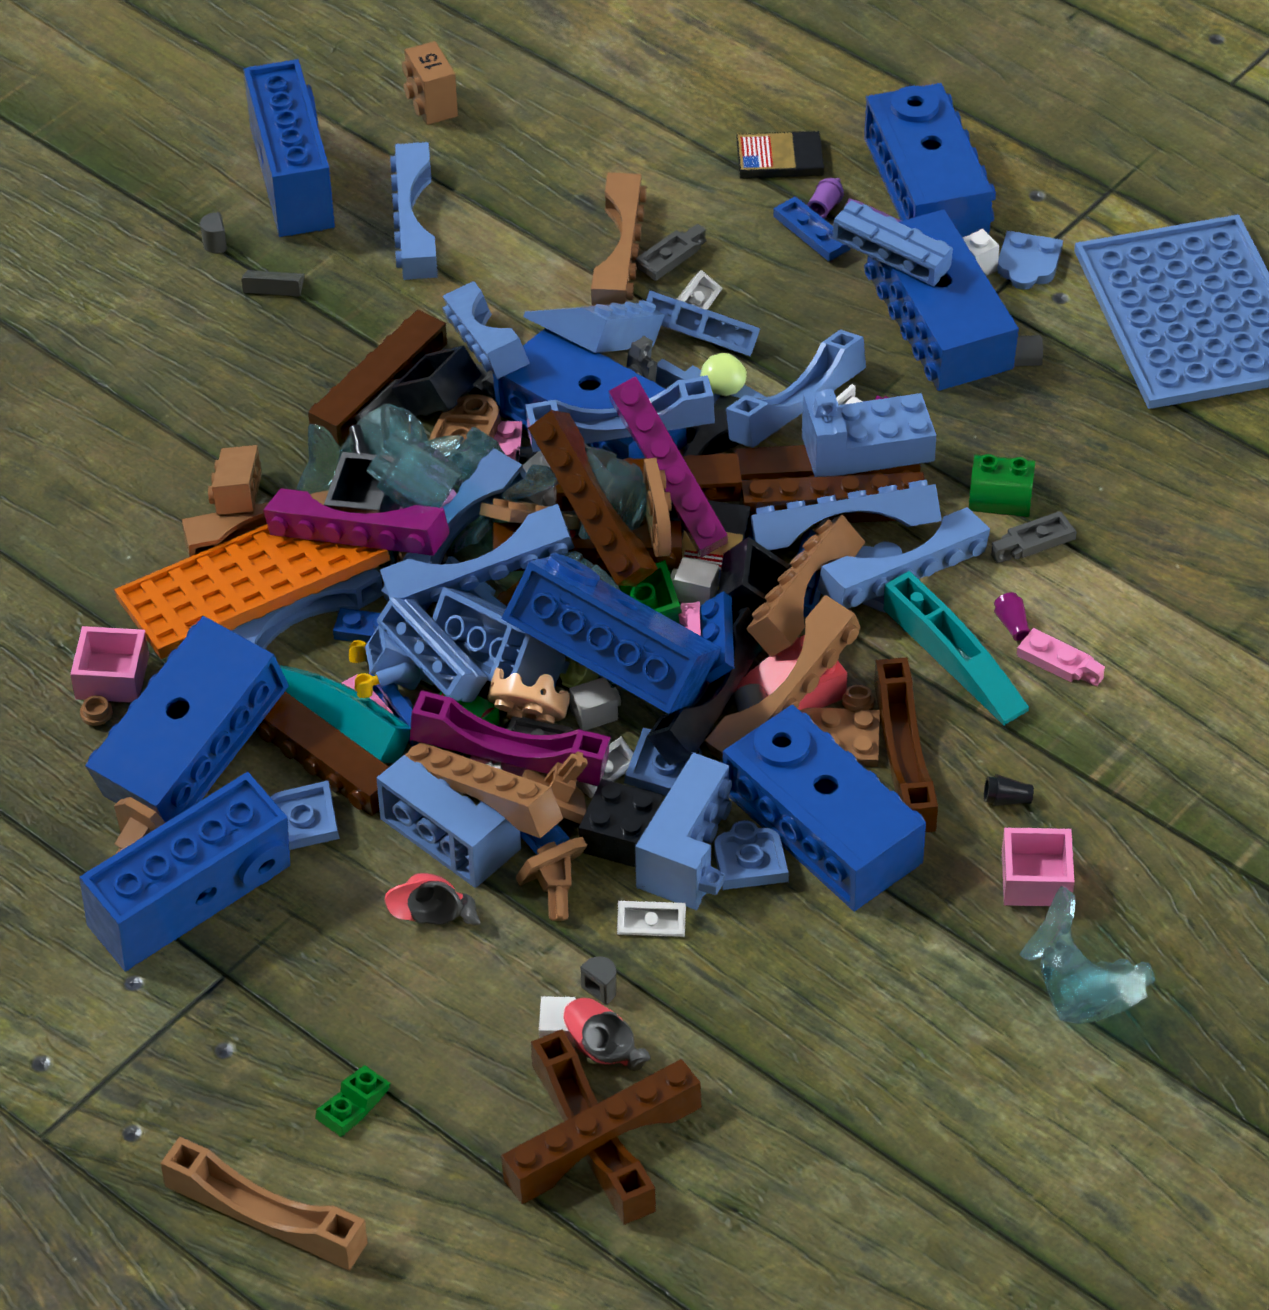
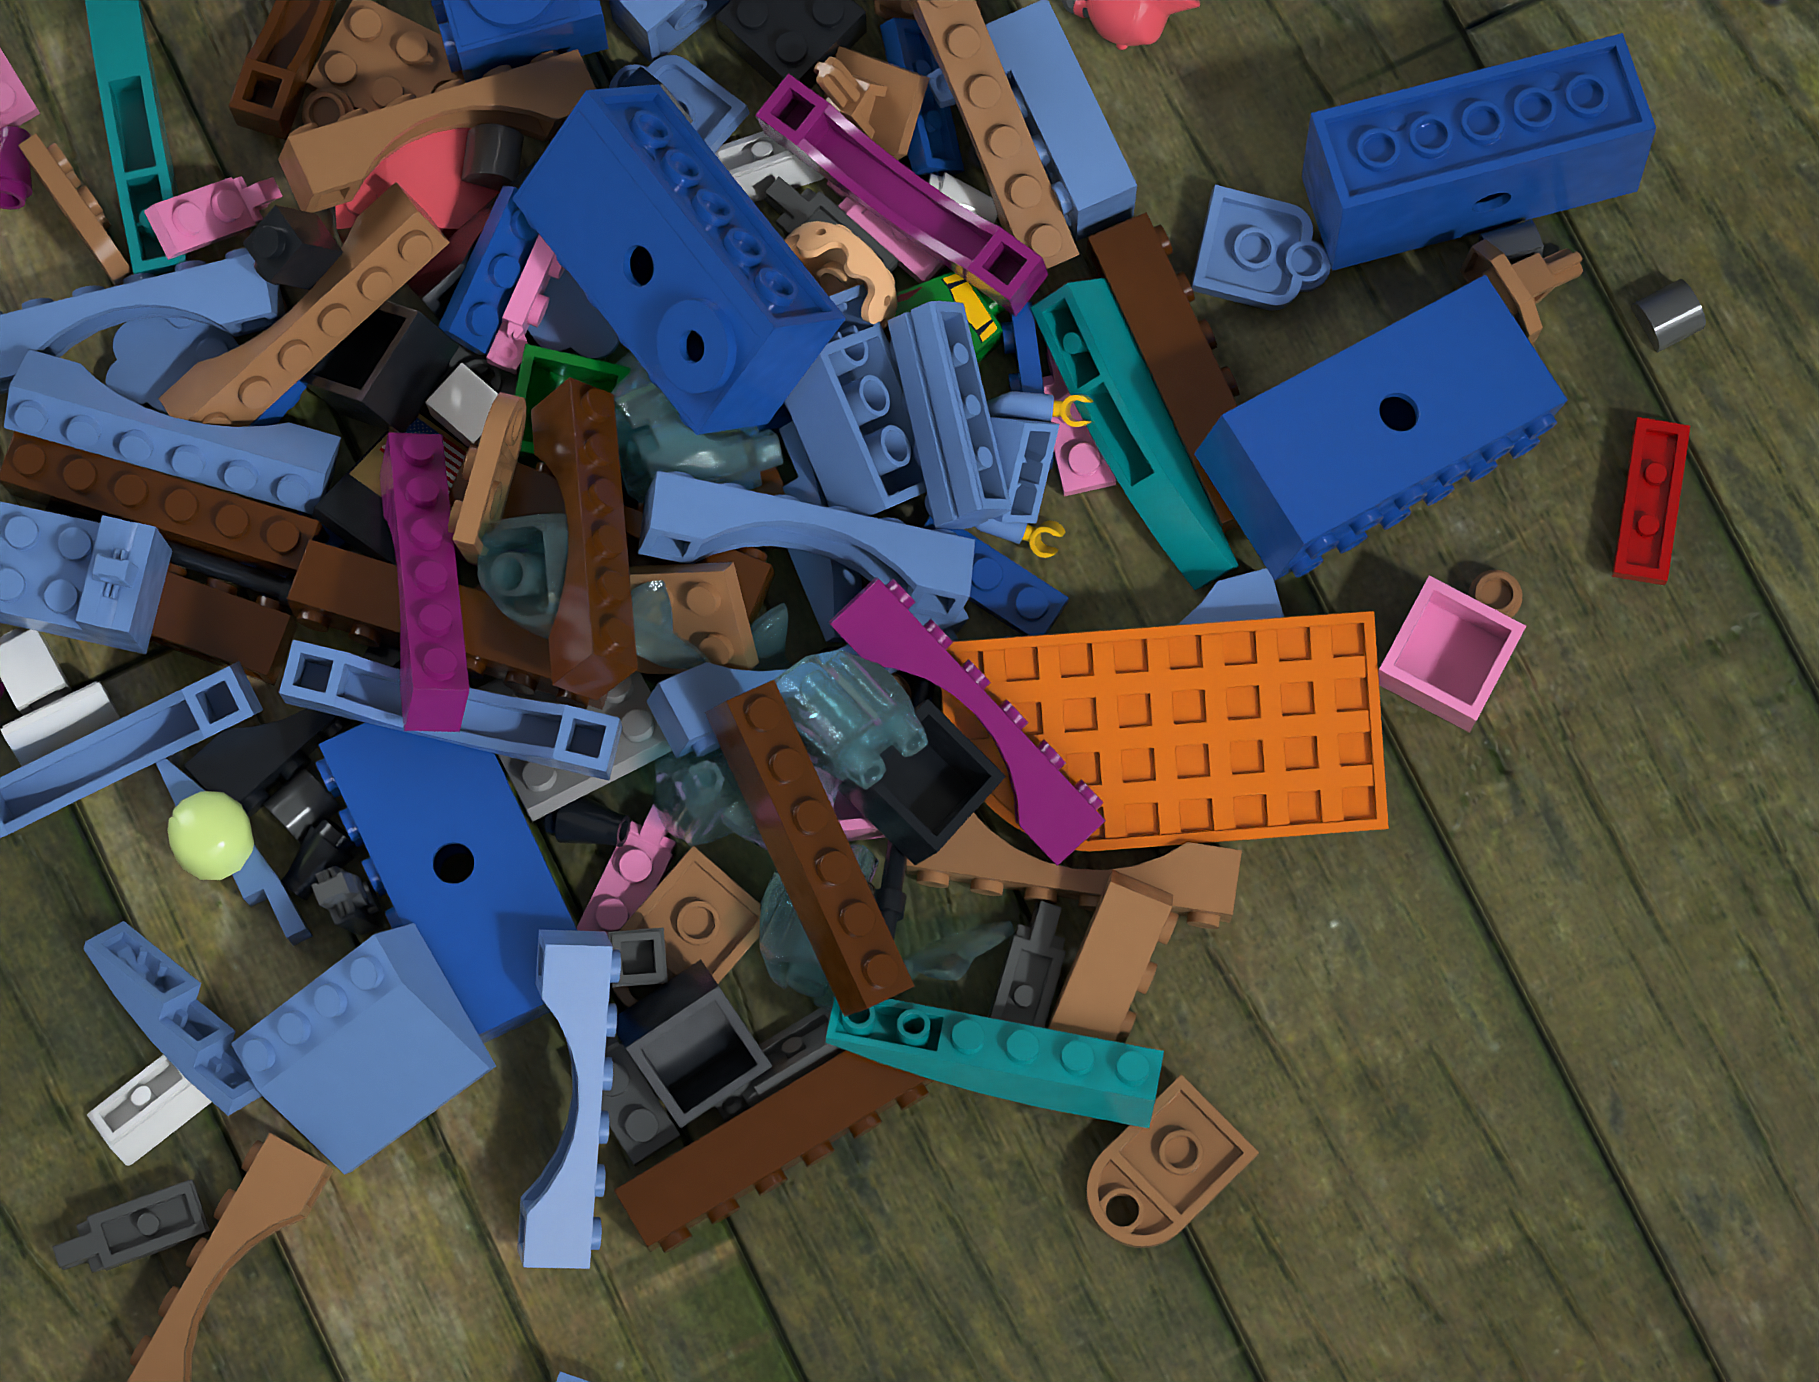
camera: 155 degrees left, 30 degrees up
none -> medium nougat plate [18,133,134,286]
none -> bright pink hinge [144,176,282,260]
none -> black brick [243,205,343,290]
none -> dark grey brick [607,928,668,987]
none -> reddish brown brick [705,680,914,1017]
none -> teal slope [825,998,1164,1128]
none -> dark grey hinge [987,901,1066,1028]
none -> medium nougat plate [1086,1074,1259,1248]
none -> red plate [1611,417,1691,586]
none -> dark grey brick [1631,279,1706,353]

